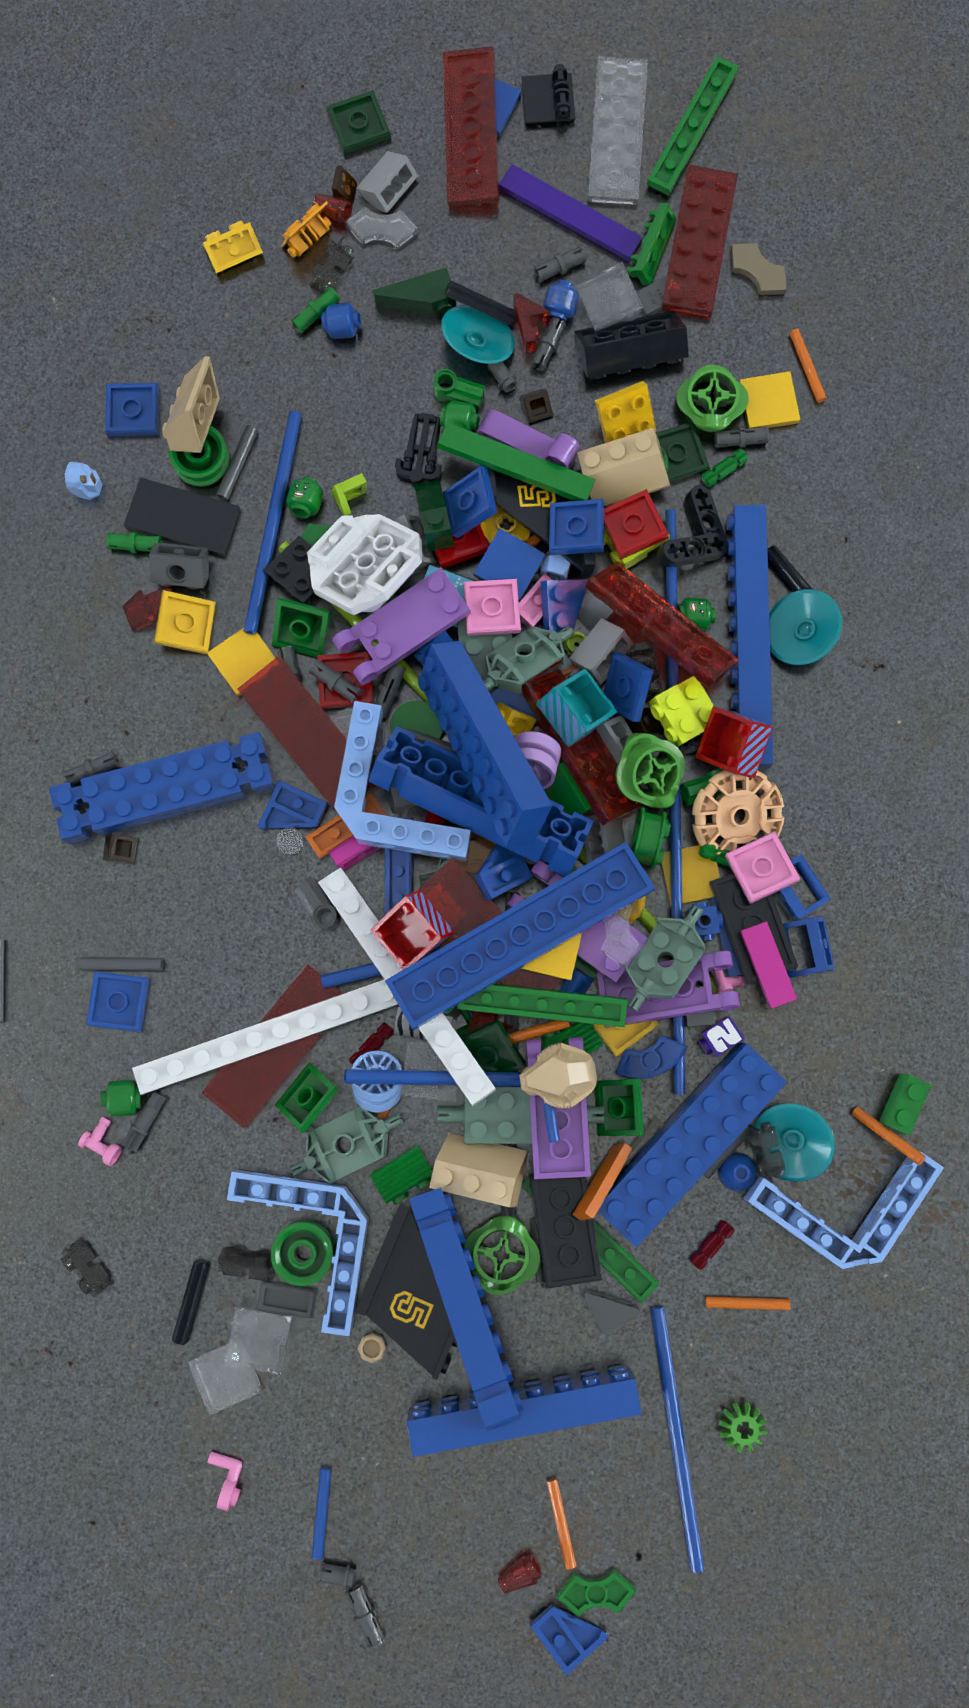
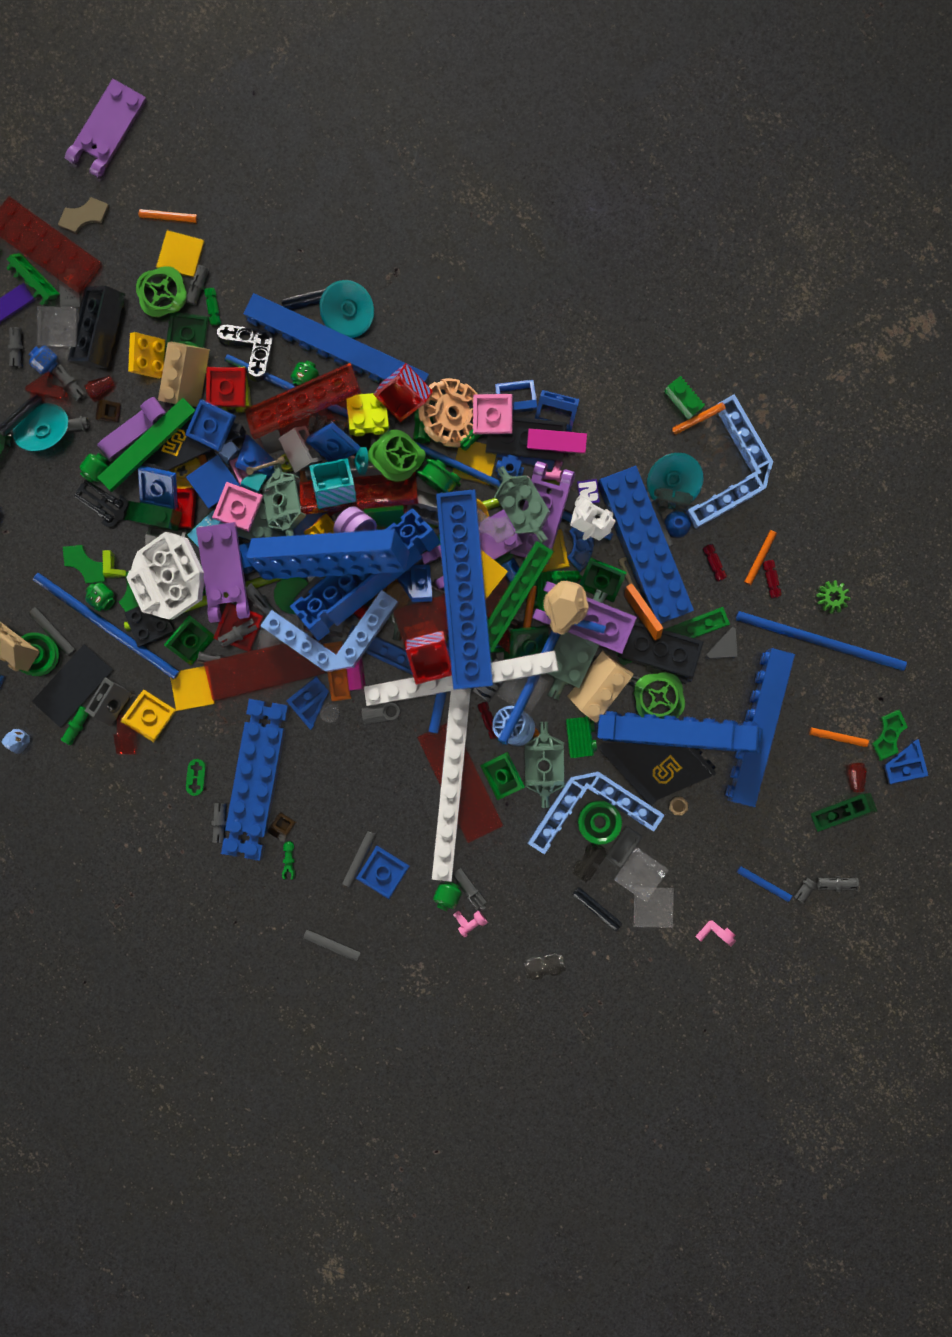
camera: 60 degrees left, 5 degrees up
green piece [433,369,485,409] -> none
none -> green tile [63,545,106,584]
none -> medium lavender hinge [65,79,147,178]
none -> clear red cone [84,375,115,399]
none -> green beam [186,759,207,796]
none -> teal tile [241,473,267,493]
none -> dark tan hinge [246,457,285,475]
none -> green piece [282,841,296,880]
none -> teal tile [354,447,368,475]
none -> green axle [552,571,582,583]
none -> white piece [570,495,615,541]
none -> dark red axle [763,560,782,598]
none -> dark green slope [811,793,878,832]

